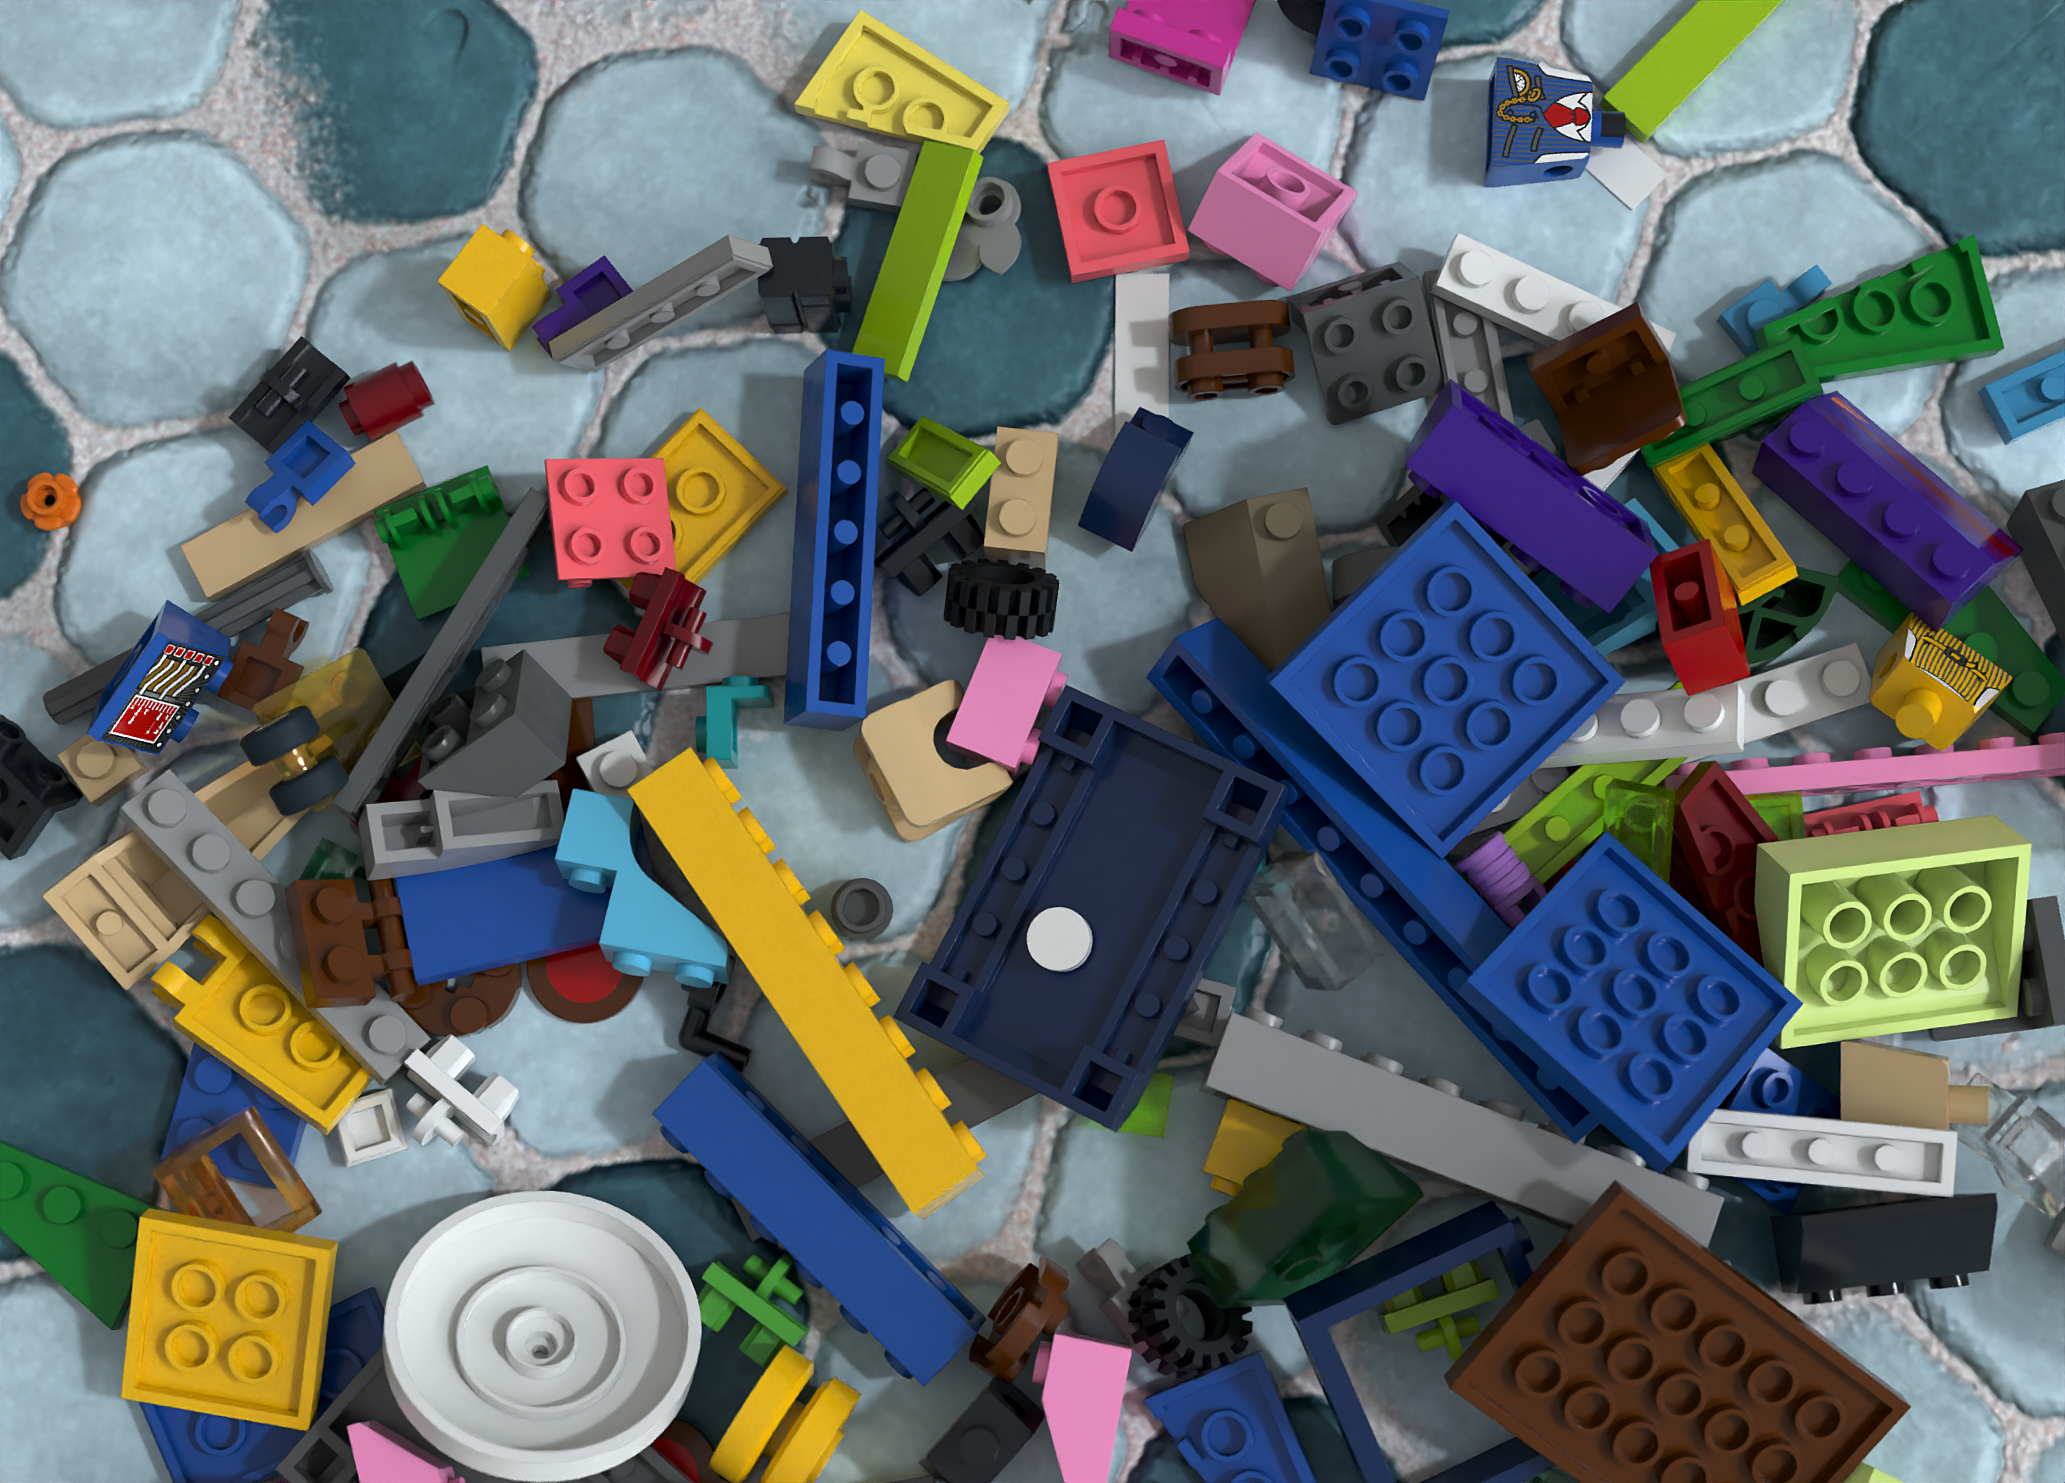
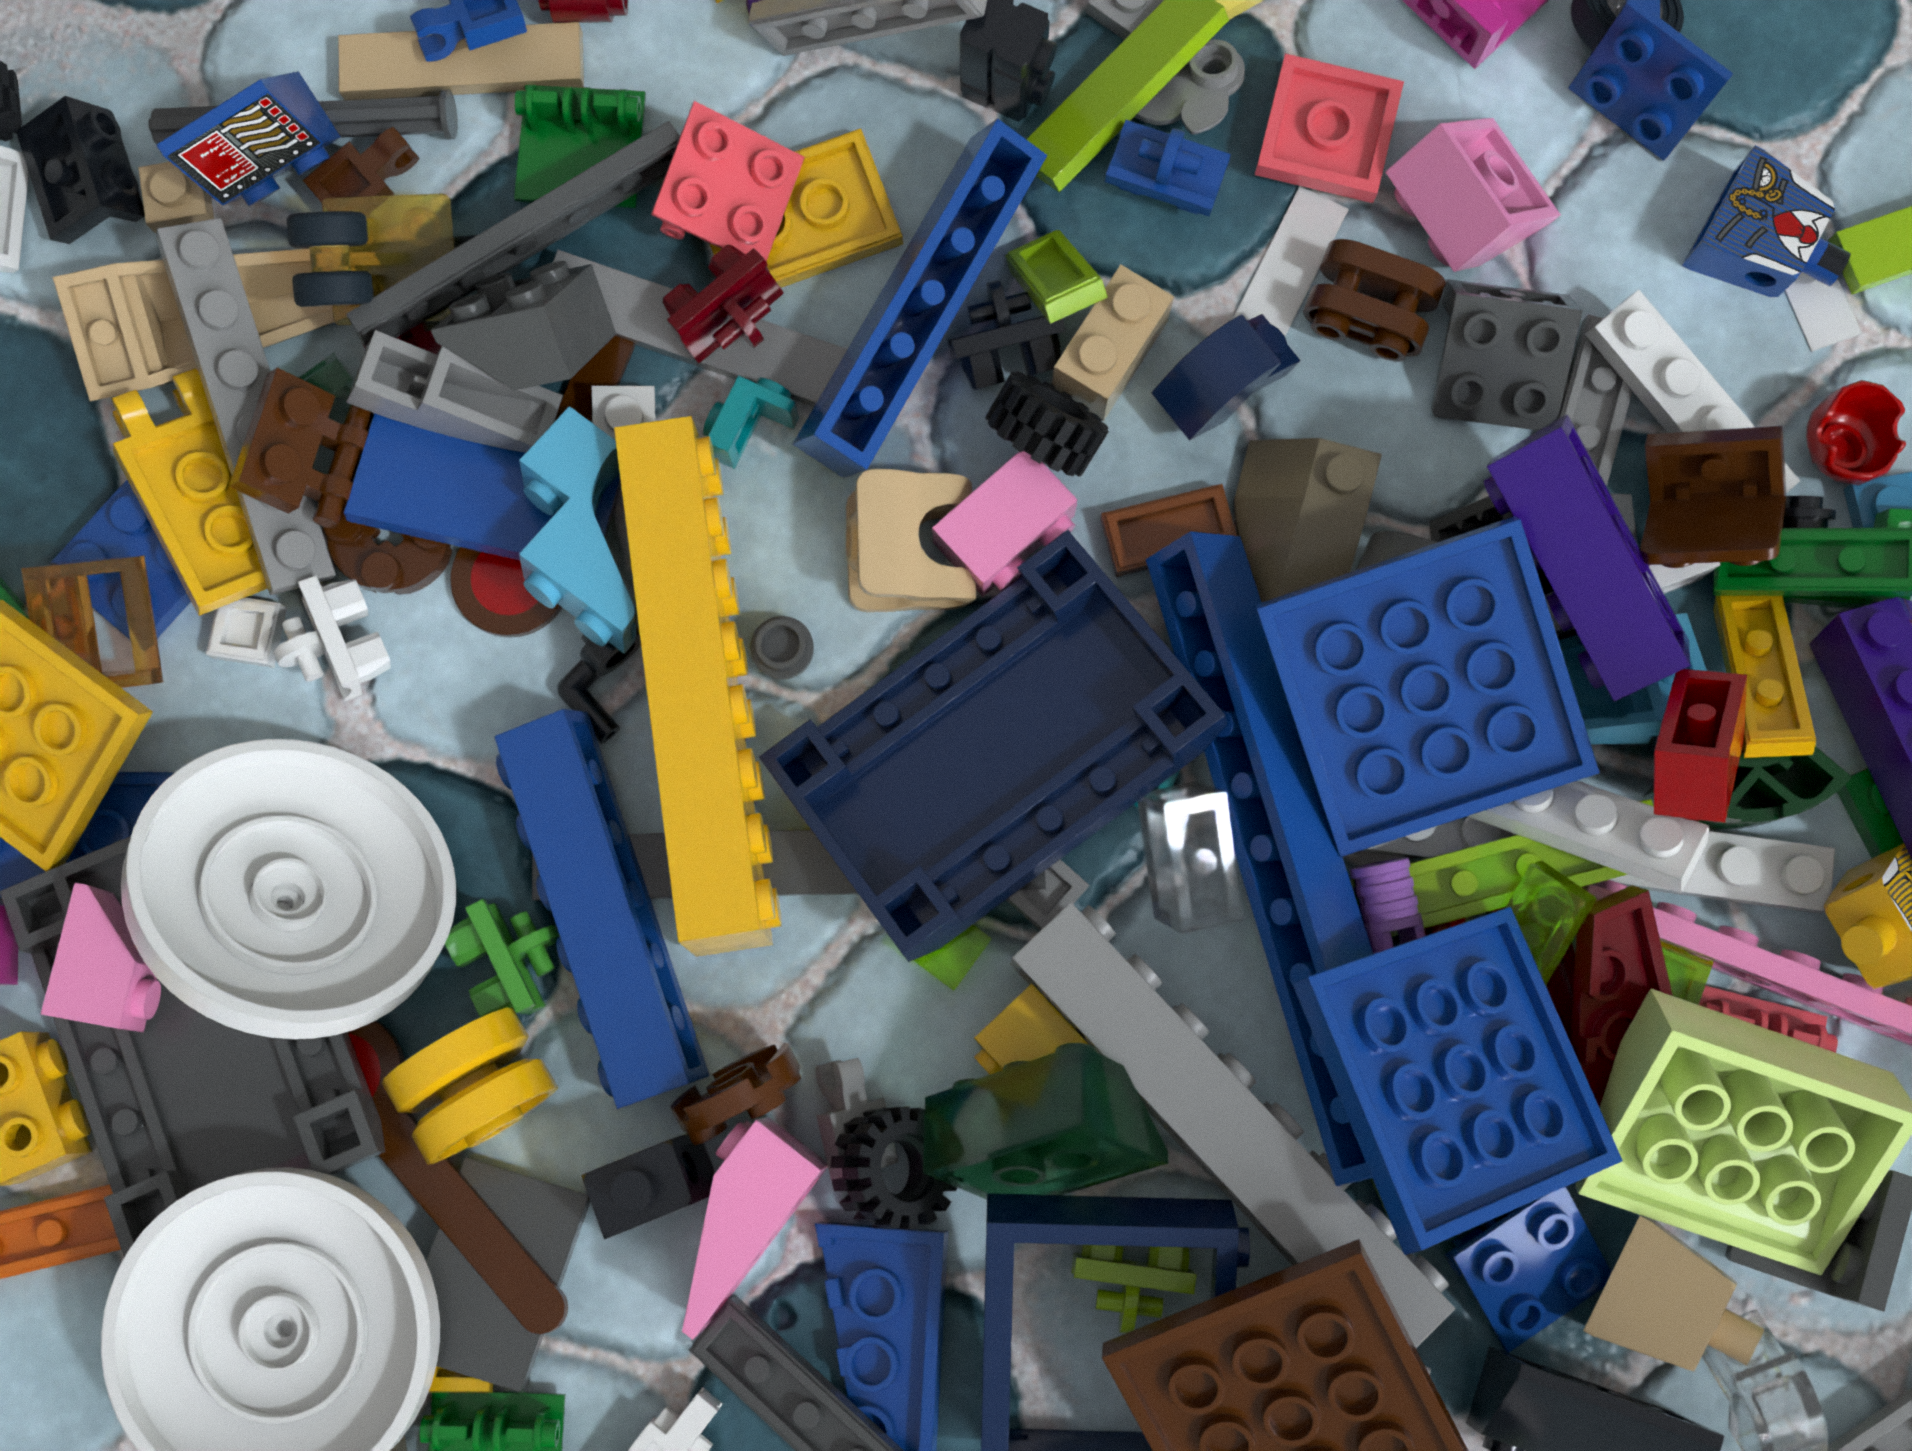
camera: 25 degrees right, 0 degrees up
white tile [1027,907,1093,972] -> none
white plate [1684,1108,1958,1197] -> none
none -> dark orange tile [1100,484,1237,577]
none -> blue hips [1105,120,1231,217]
none -> black plate [1782,496,1836,528]
none -> red hair [1806,380,1906,485]

